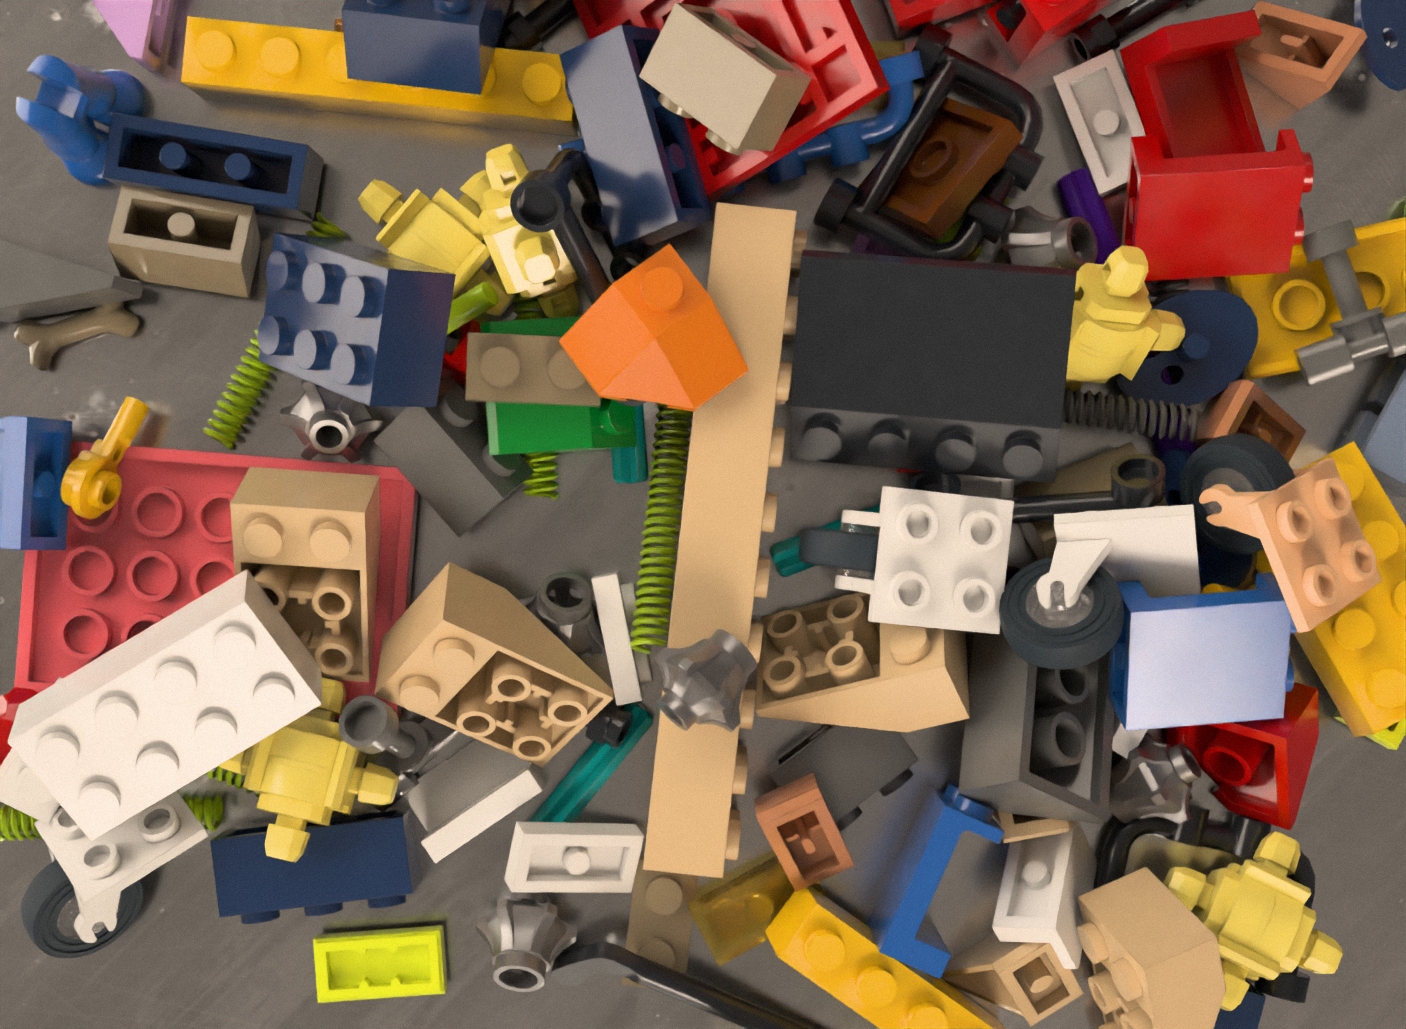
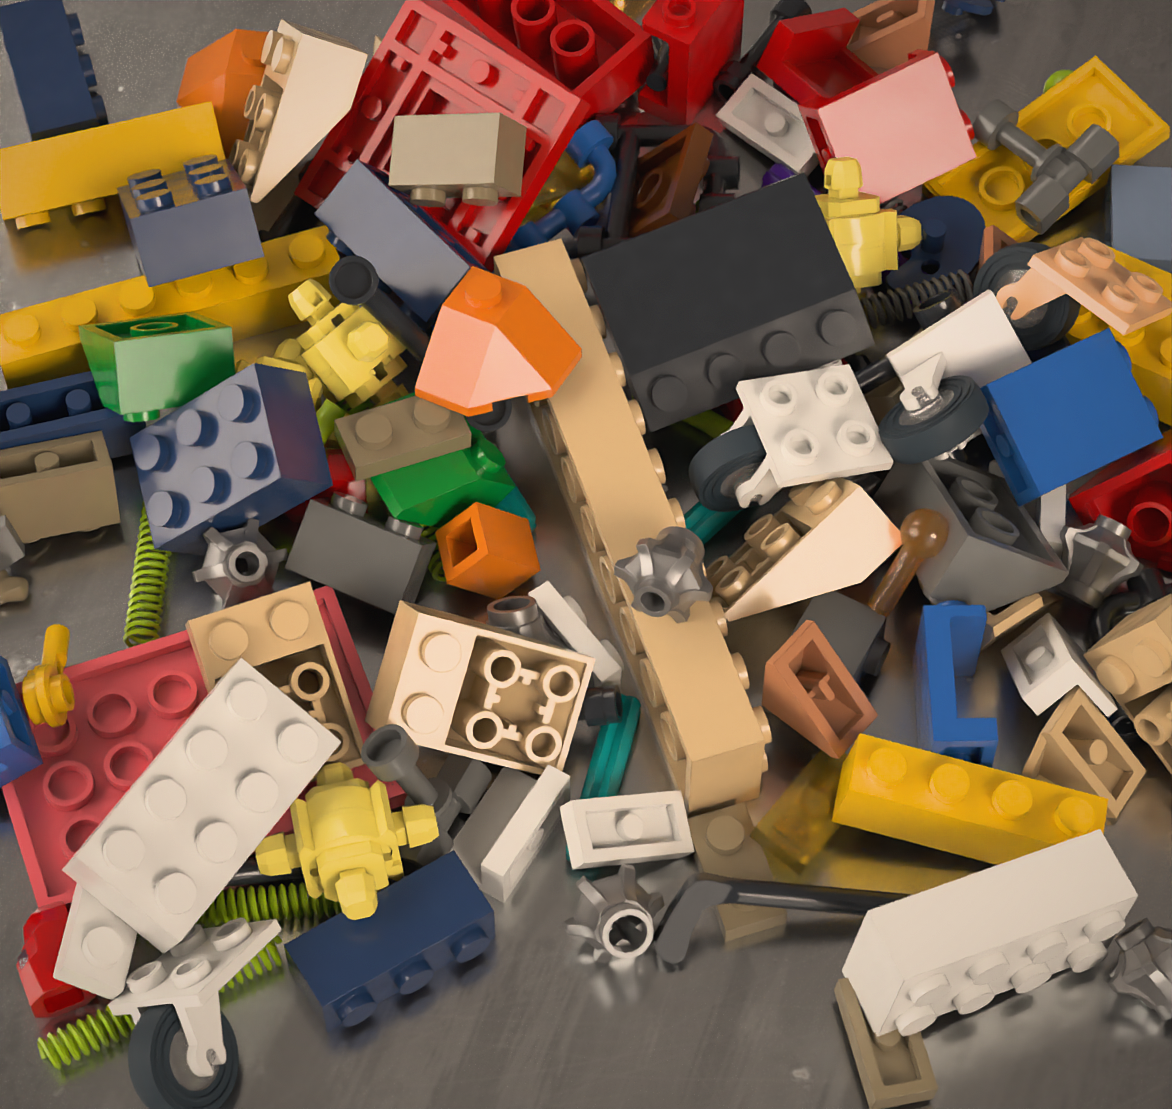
camera: 25 degrees left, 30 degrees down
neon yellow plate [313,925,448,1003] -> none
lime piece [629,403,693,655] -> none
none -> green slope [79,312,236,422]
none -> orange brick [435,502,541,600]
none -> clear orange bar [868,508,949,617]

